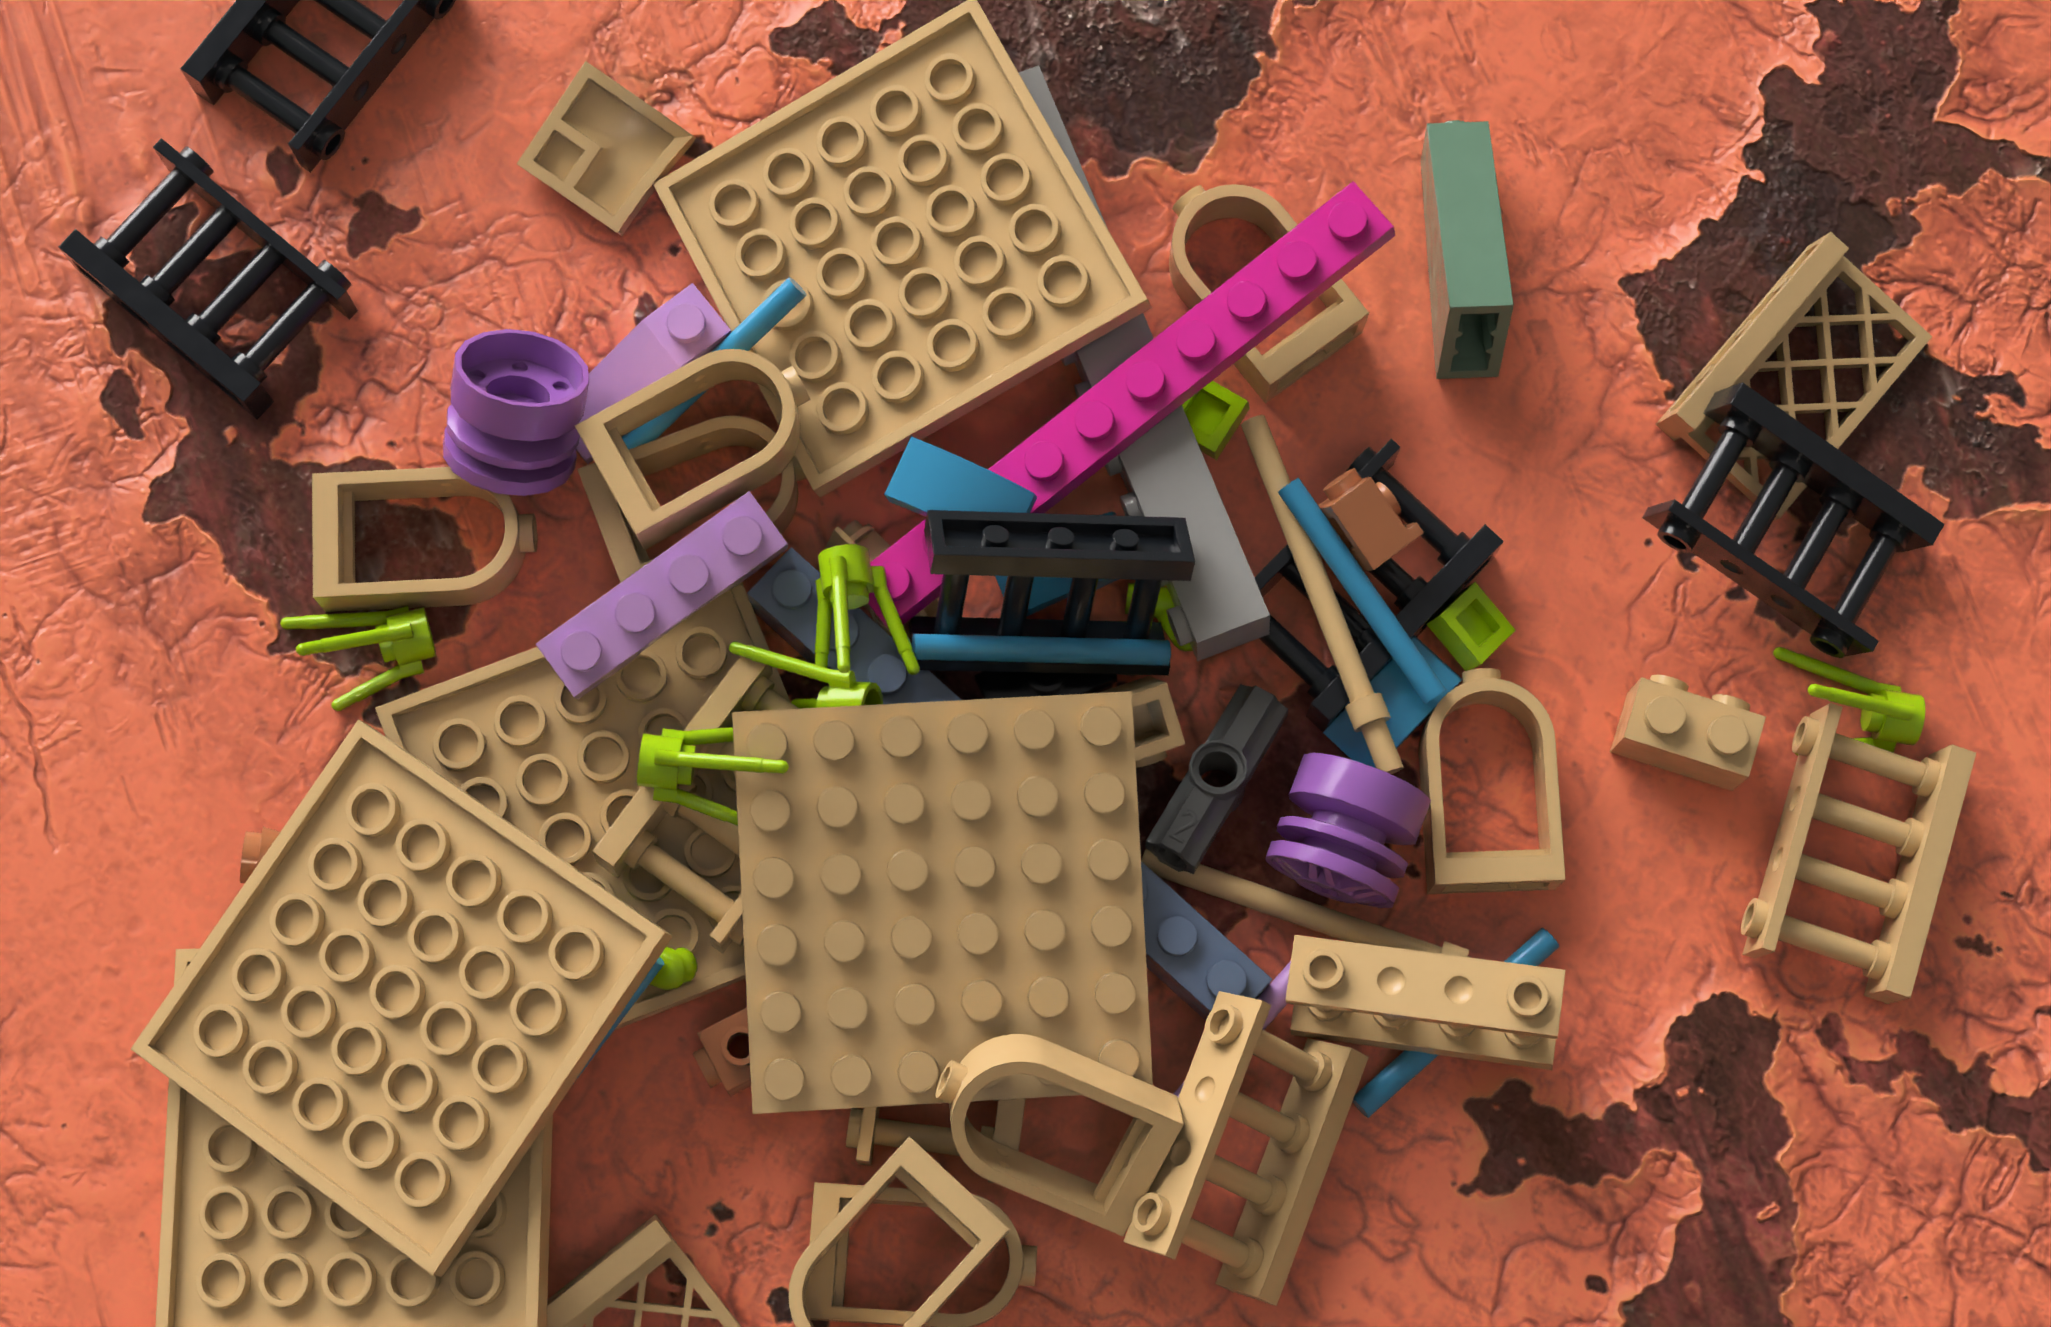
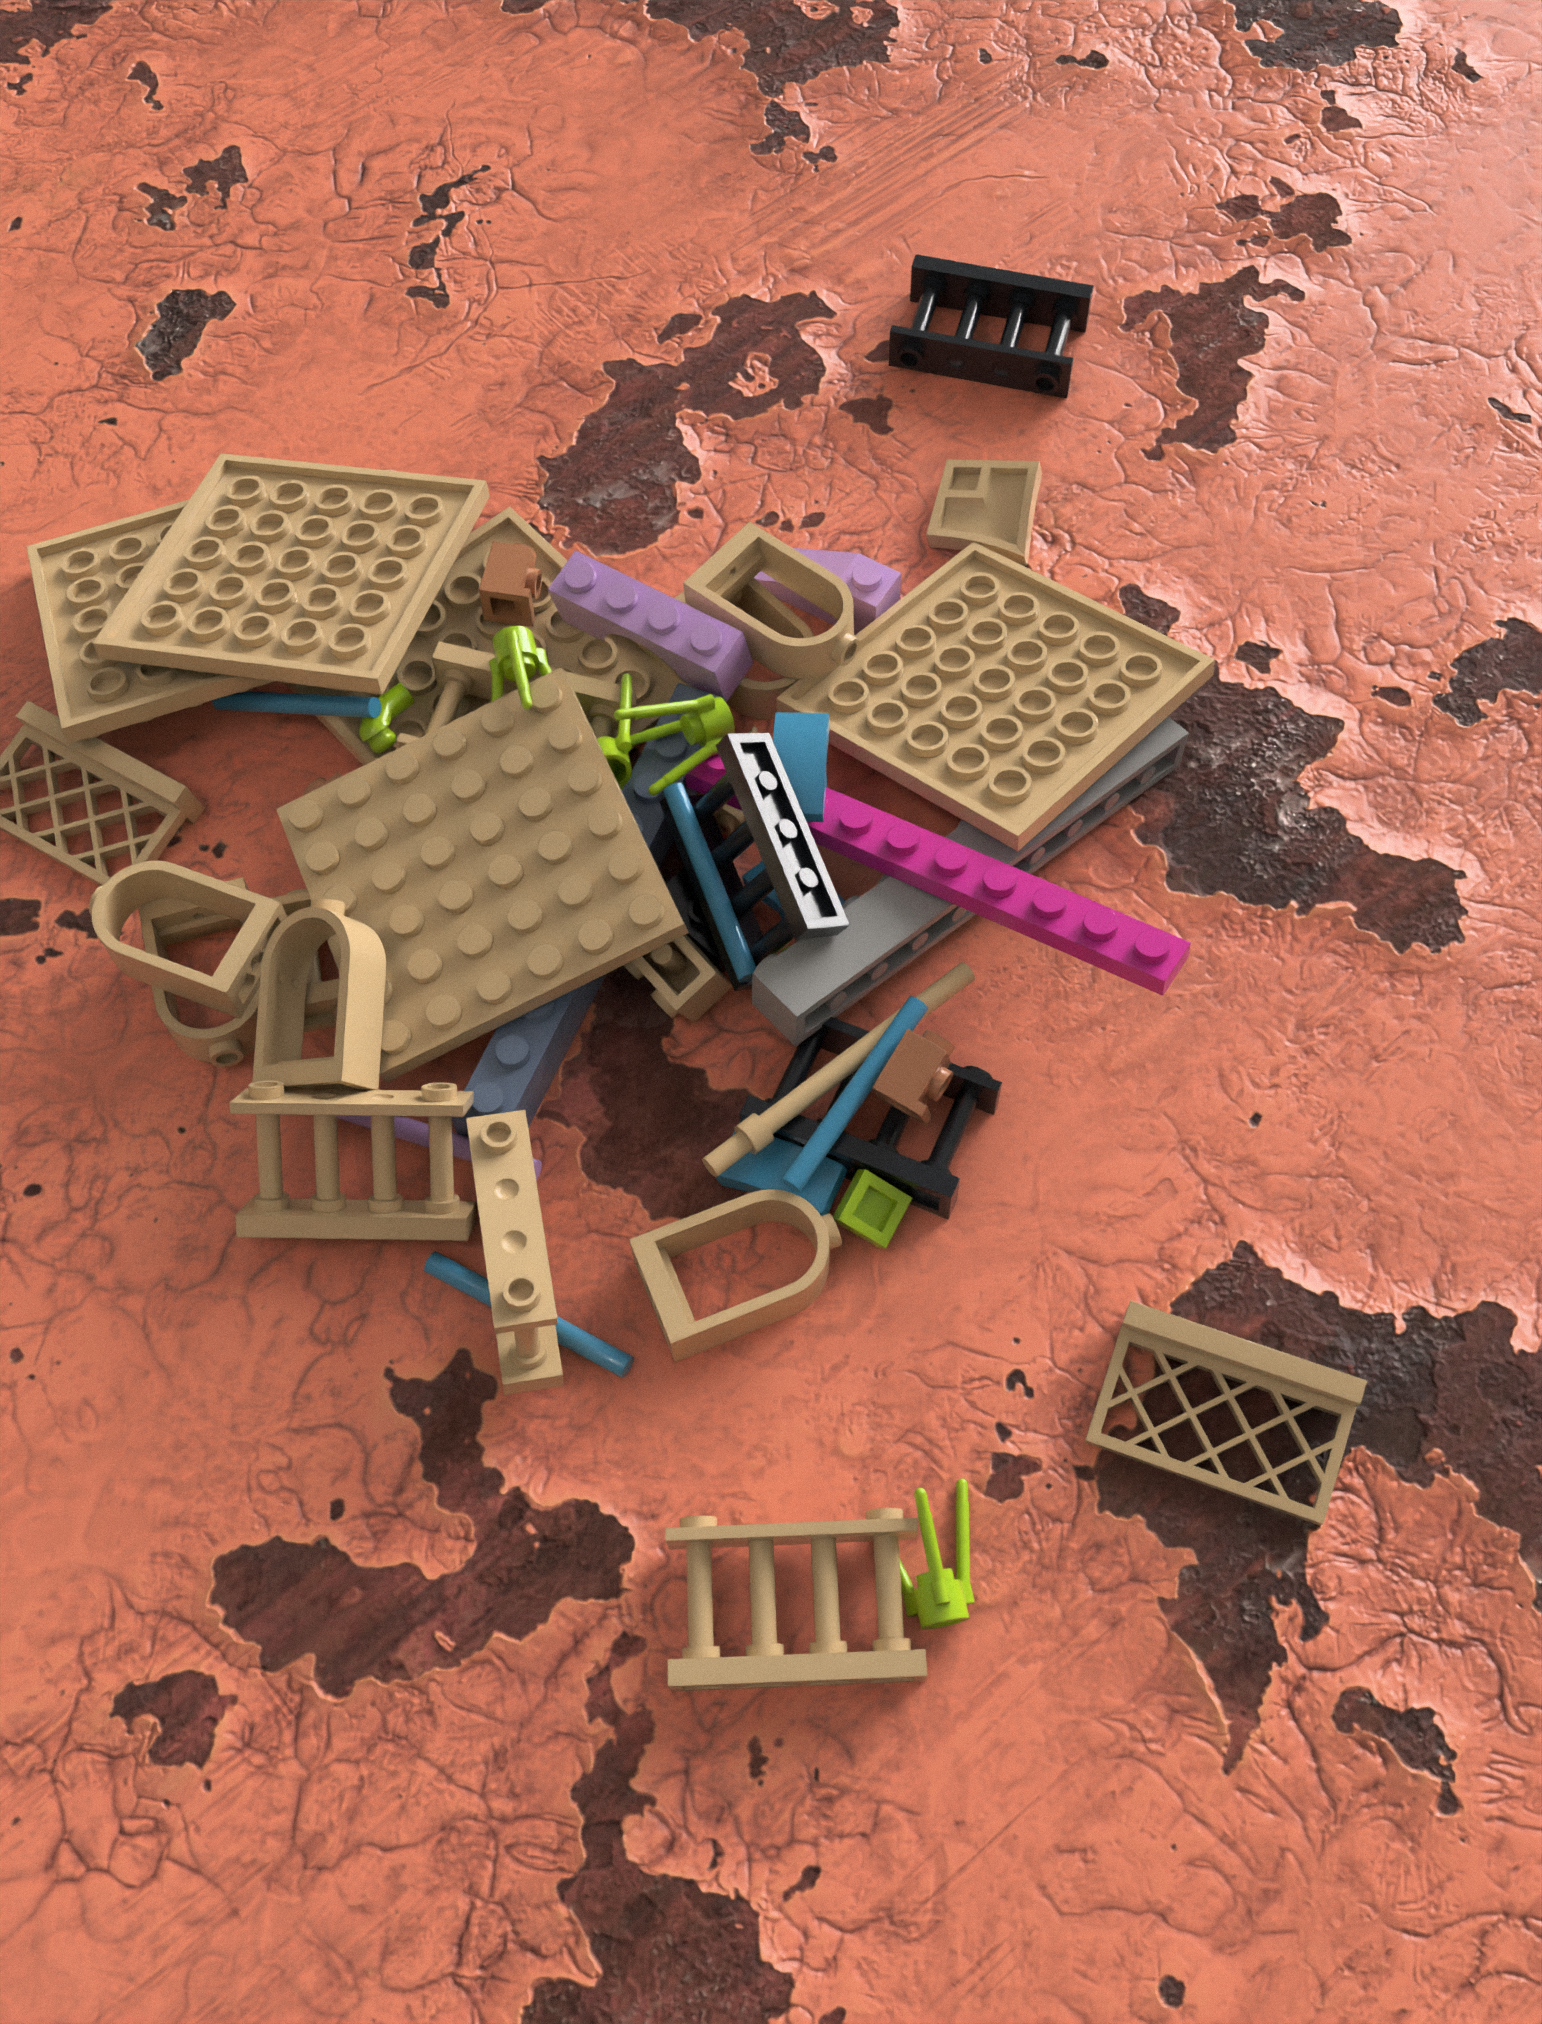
camera: 75 degrees right, 15 degrees down
black fence [58,138,358,420] -> none
lime plant [280,606,437,711] -> none
tan window [312,467,537,612] -> none
medium lavender wheel [443,329,589,496] -> none
dark azure bar [622,277,807,449] -> none
tan bar [1142,849,1472,958] -> none
dark grey piece [1145,684,1288,874] -> none
tan window [1169,184,1369,404] -> none
lime plate [1182,380,1250,460] -> none
medium lavender wheel [1266,753,1431,908] -> none
sand green slope [1421,120,1514,379] -> none
tan brick [1610,675,1766,791] -> none
black fence [1642,382,1944,658] -> none
none -> nougat brick [479,541,542,627]

